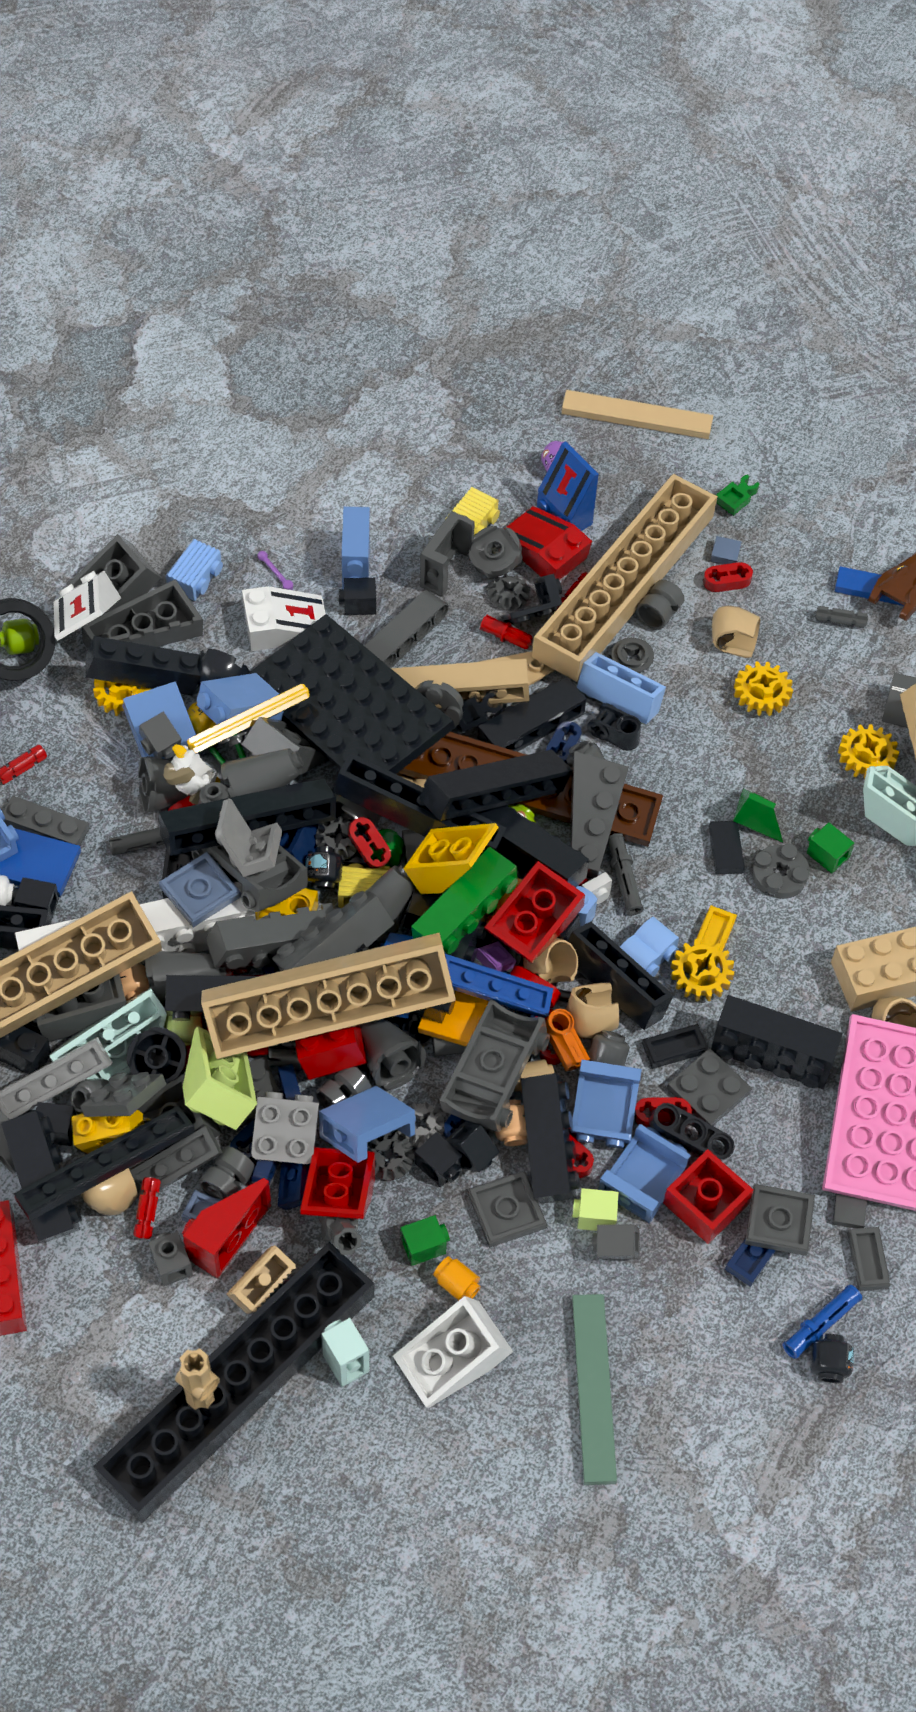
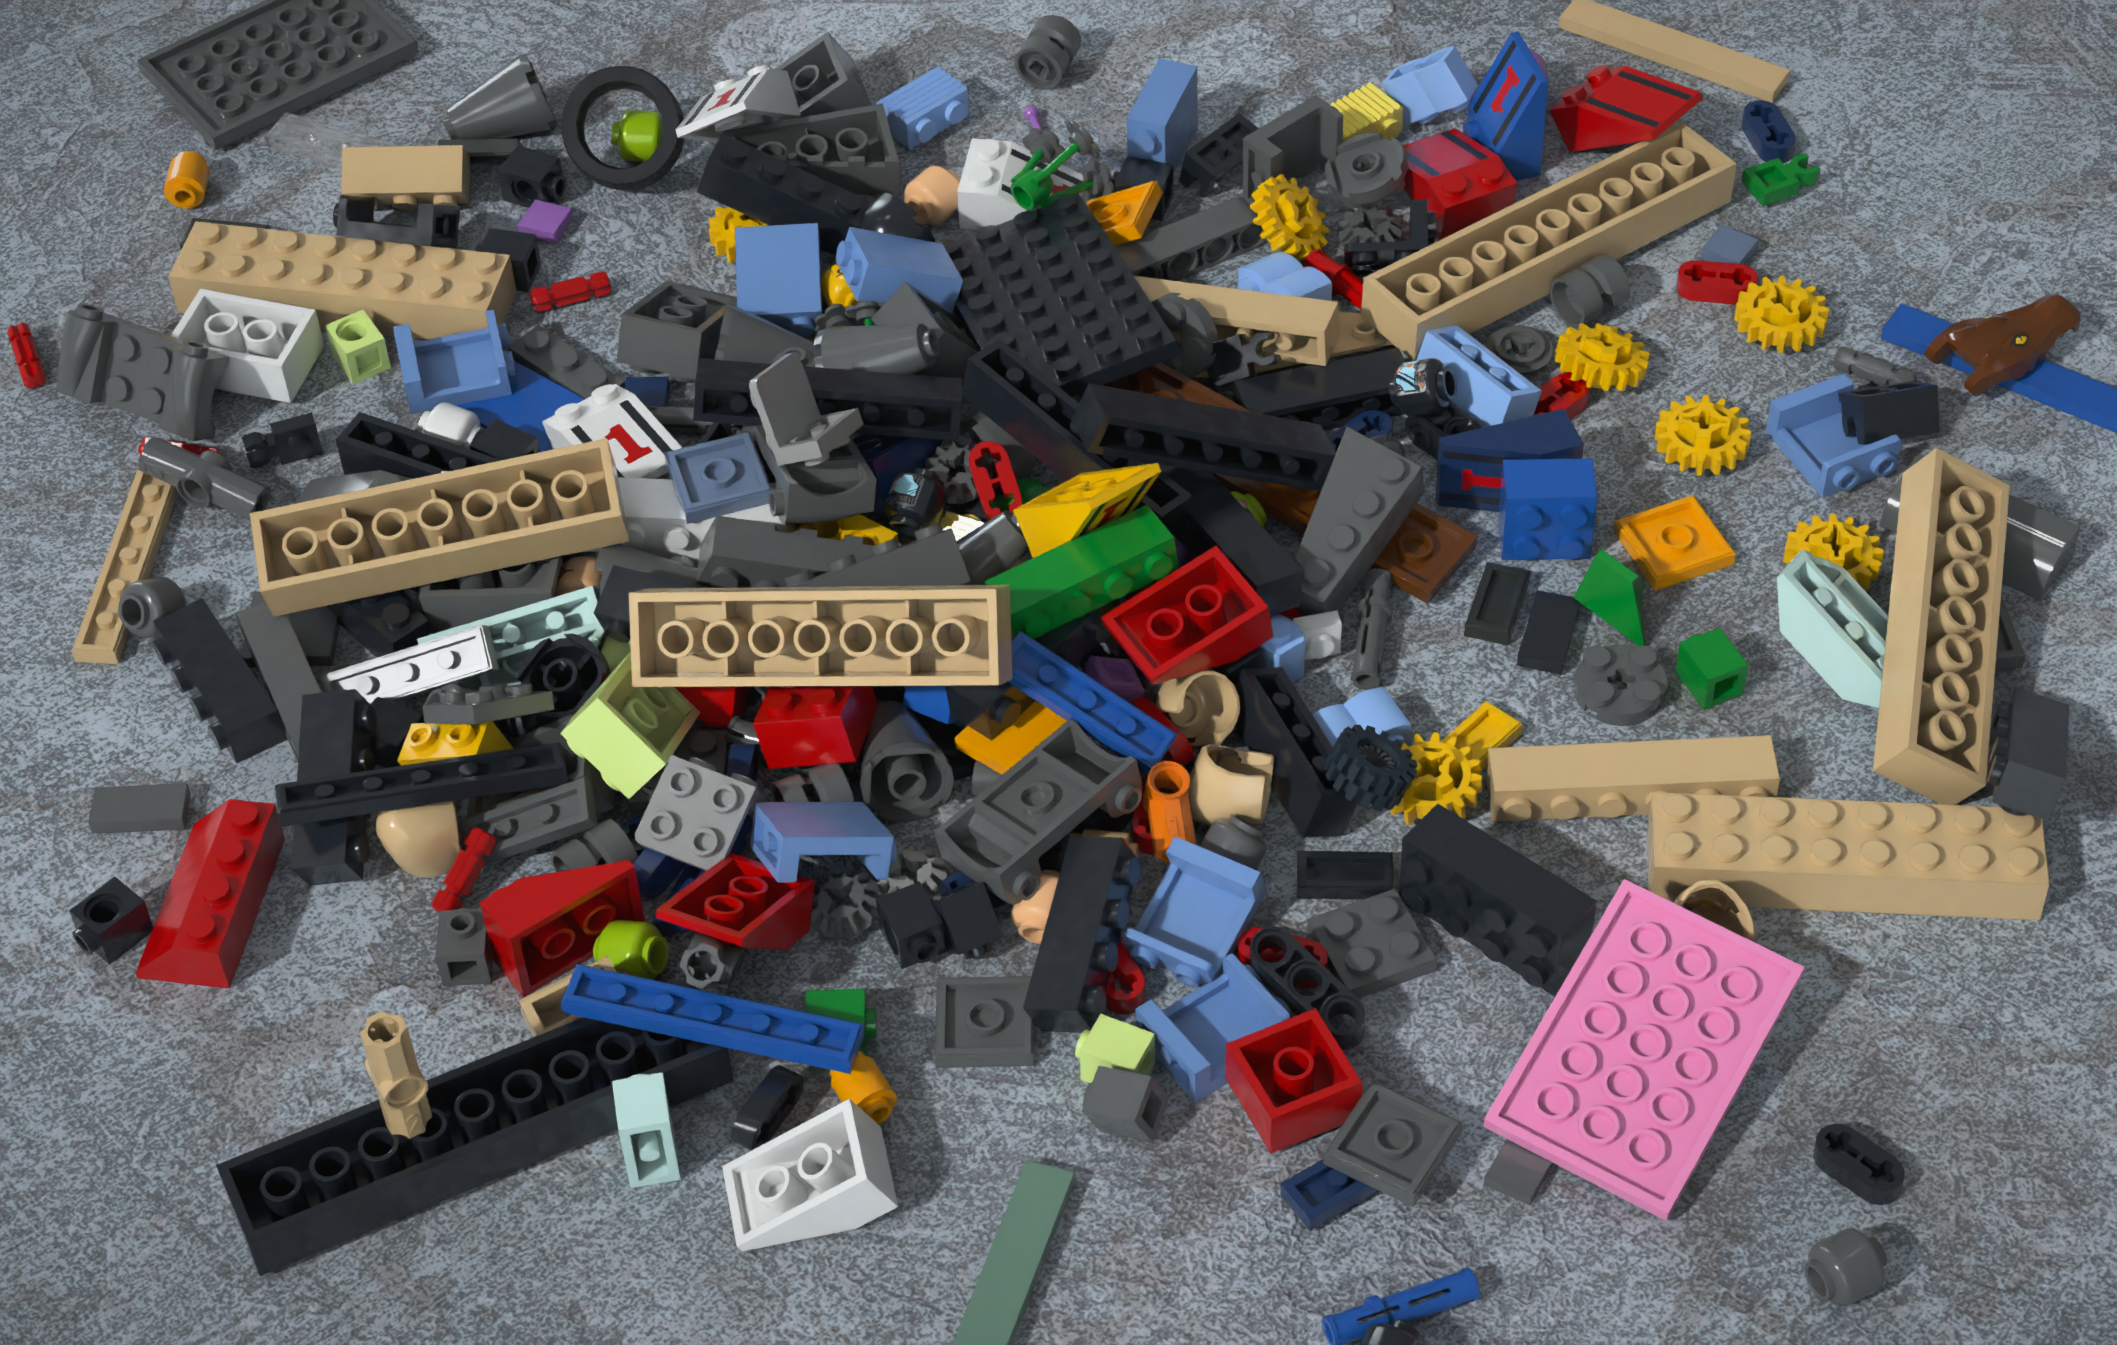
camera: 25 degrees right, 10 degrees down
dark grey brick [139,711,182,759] -> none
hair [163,744,220,805] -> none
axle [187,684,309,754] -> none
tan piece [712,605,760,658] -> none
dark grey tile [847,1227,891,1291] -> none
none -> white slope [542,384,682,479]
none -> blue tile [561,964,864,1074]
none -> lime head [593,920,669,980]
none -> dark grey slope [617,281,737,382]
none -> dark blue tile [625,376,670,407]
none -> black beam [731,1065,804,1151]
none -> light nougat head [904,165,961,226]
none -> plant [1010,120,1115,211]
none -> dark grey wheel [1015,15,1081,89]
none -> light orange tile [1086,181,1163,246]
none -> black hinge [1179,113,1259,197]
none -> light blue brick [1237,252,1332,301]
none -> yellow gear [1250,174,1329,262]
none -> black bush [1324,725,1418,811]
none -> light blue brick [1382,46,1479,124]
none -> black head [1389,358,1457,417]
none -> dark blue slope [1435,409,1584,512]
none -> pearl dark grey tile [1464,562,1531,646]
none -> tan brick [1486,735,1780,822]
none -> blue brick [1498,458,1597,560]
none -> red beam [1533,372,1590,420]
none -> red slope [1549,65,1703,152]
none -> yellow gear [1554,323,1650,392]
none -> light orange tile [1613,495,1736,591]
none -> yellow gear [1734,276,1829,353]
none -> dark blue beam [1741,100,1796,163]
none -> medium blue panel [1766,373,1902,498]
none -> black hinge [1838,381,1940,445]

